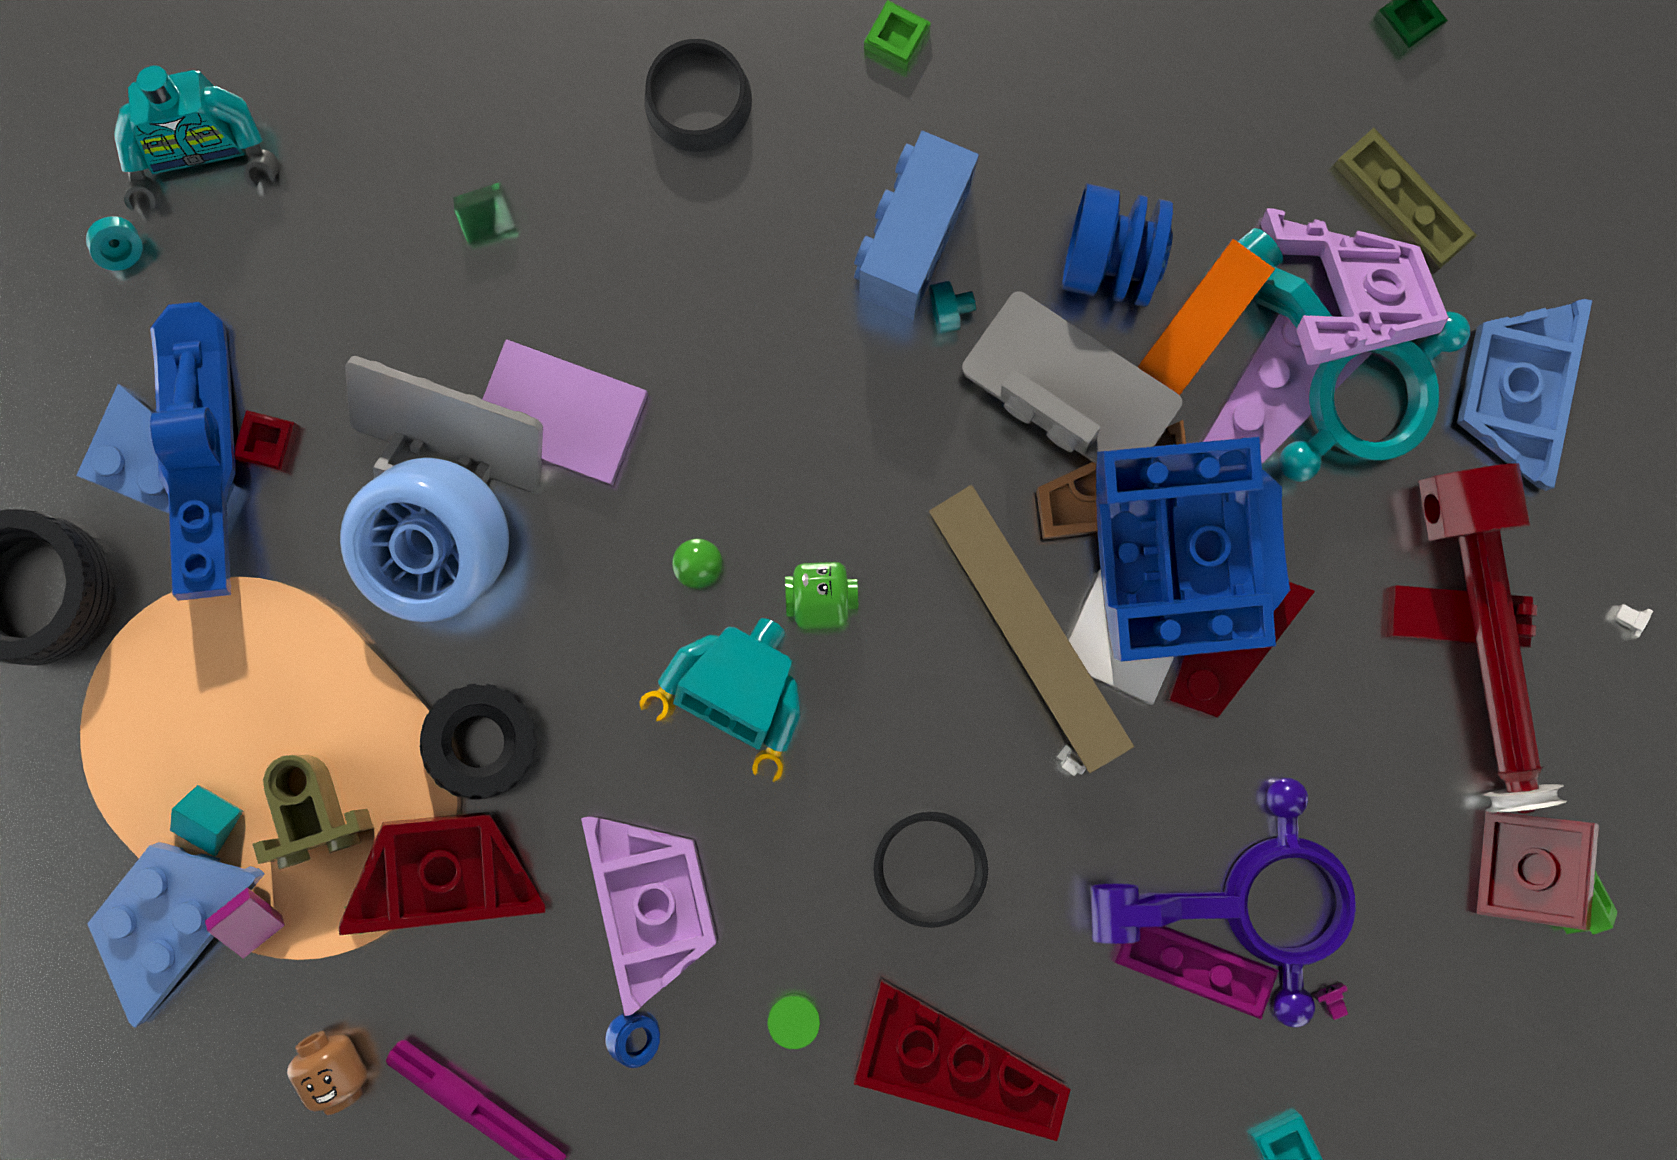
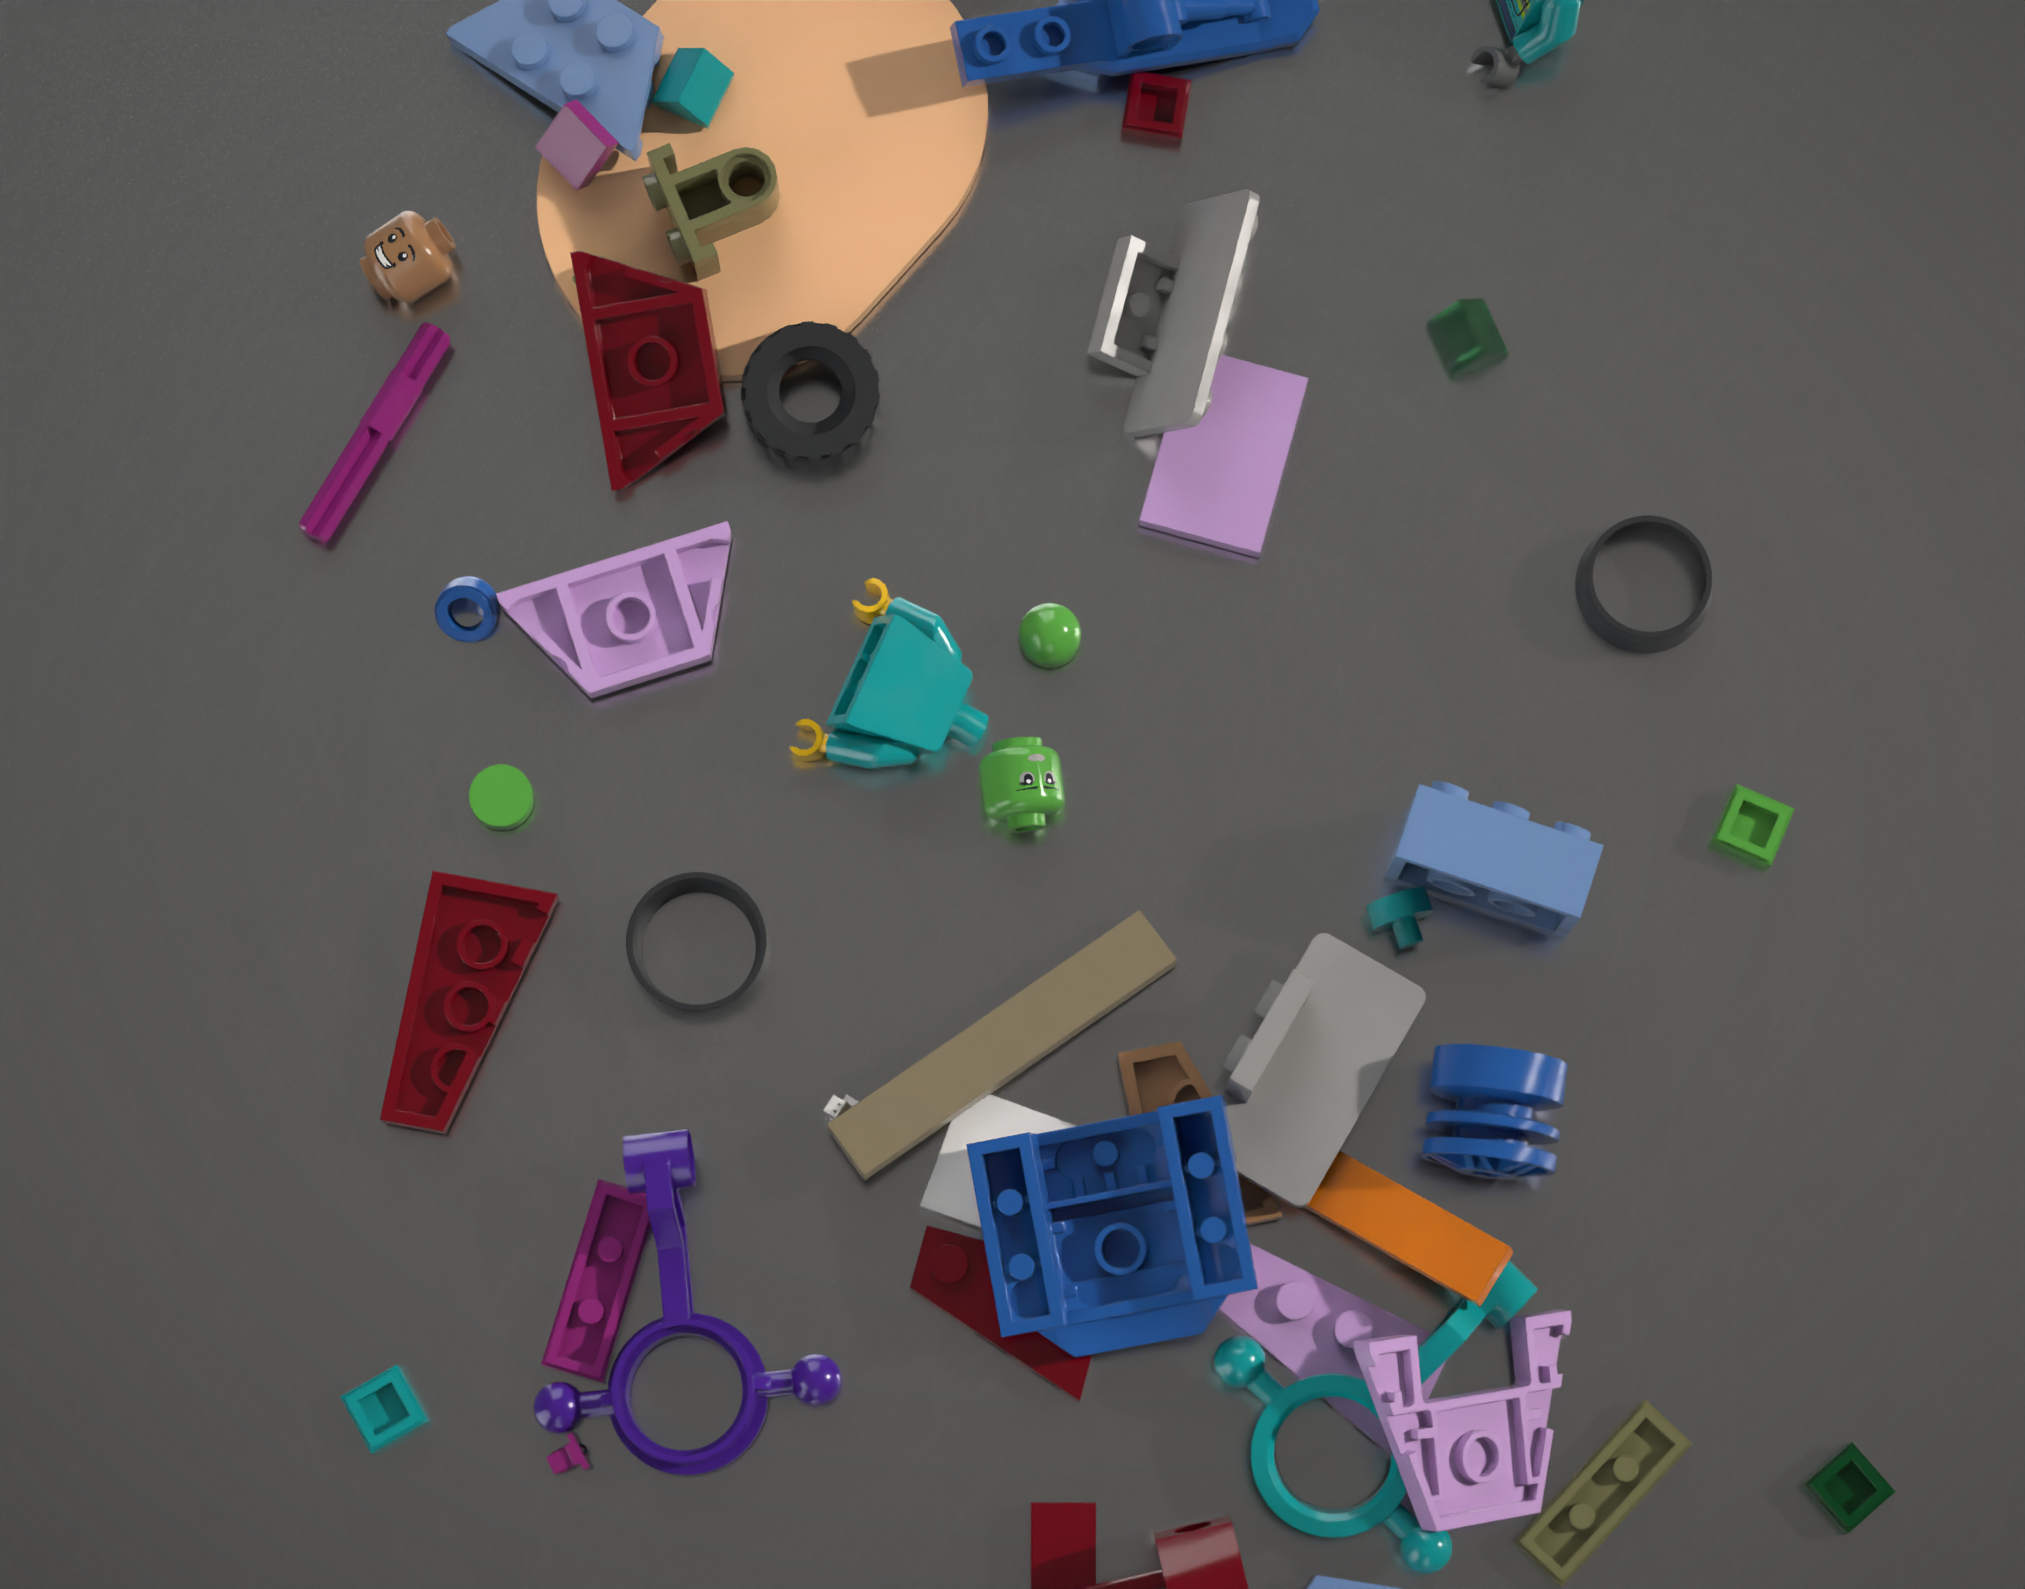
camera: 80 degrees right, 5 degrees down
light blue wheel [340,458,509,622] -> none

